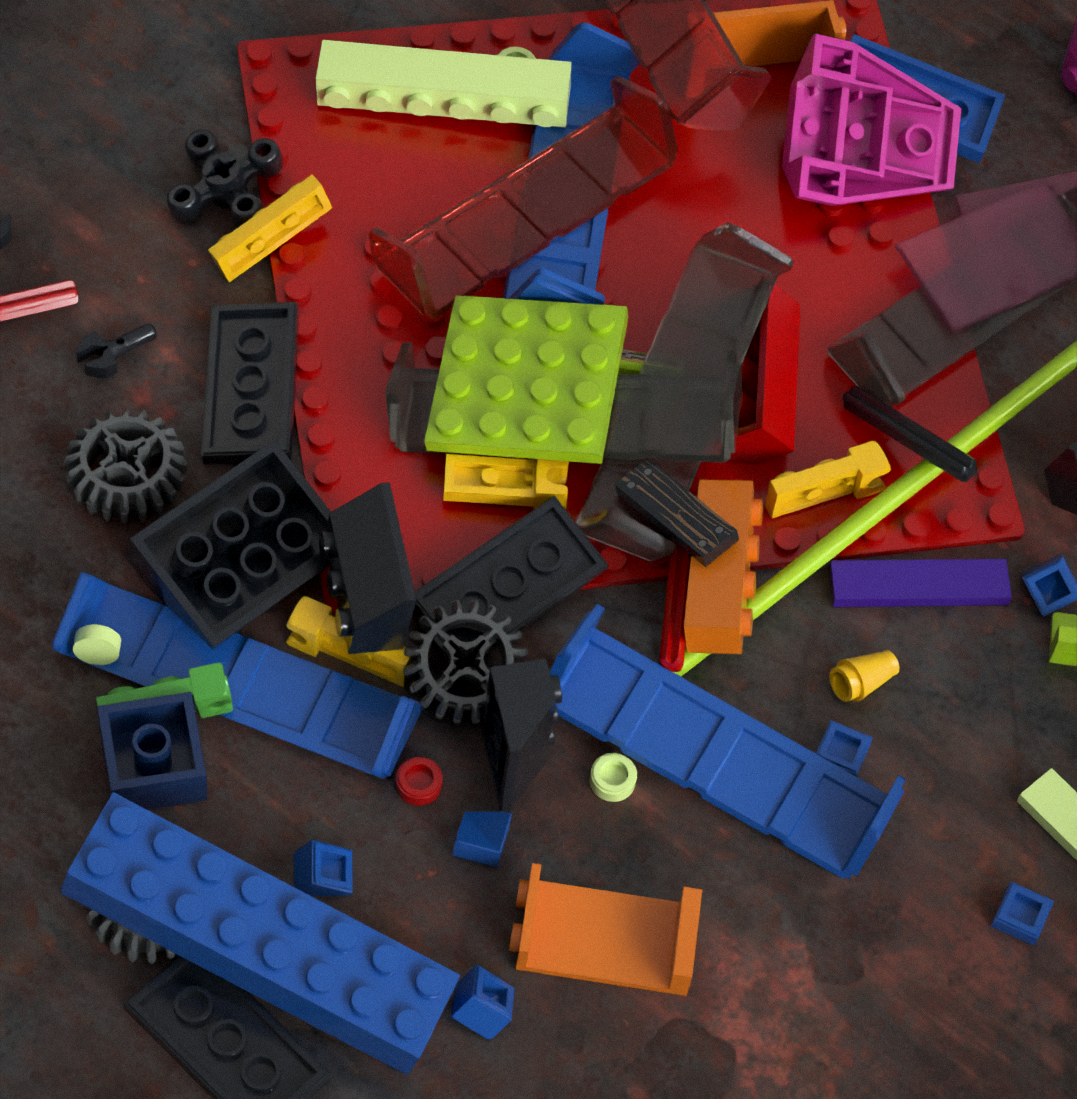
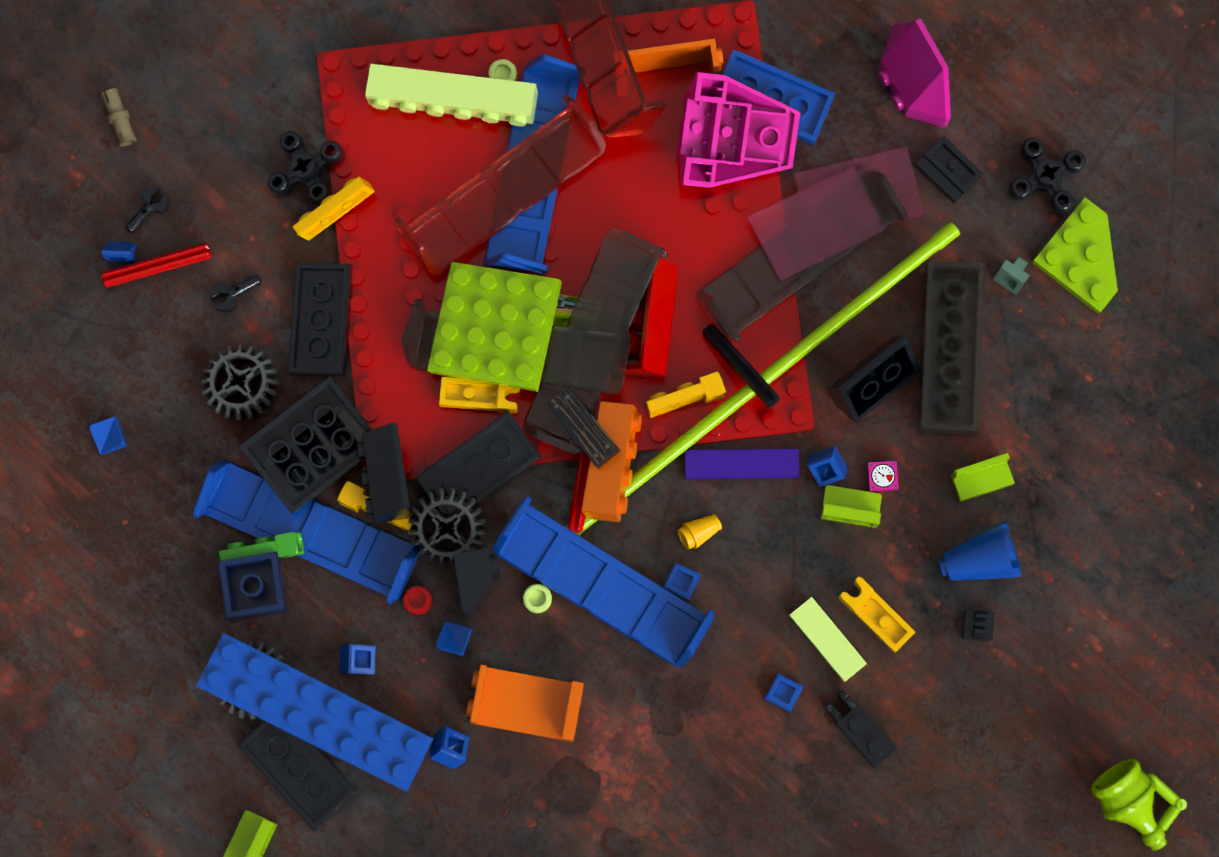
camera: 10 degrees right, 20 degrees up
yellowish green tile [73,624,121,665] -> none

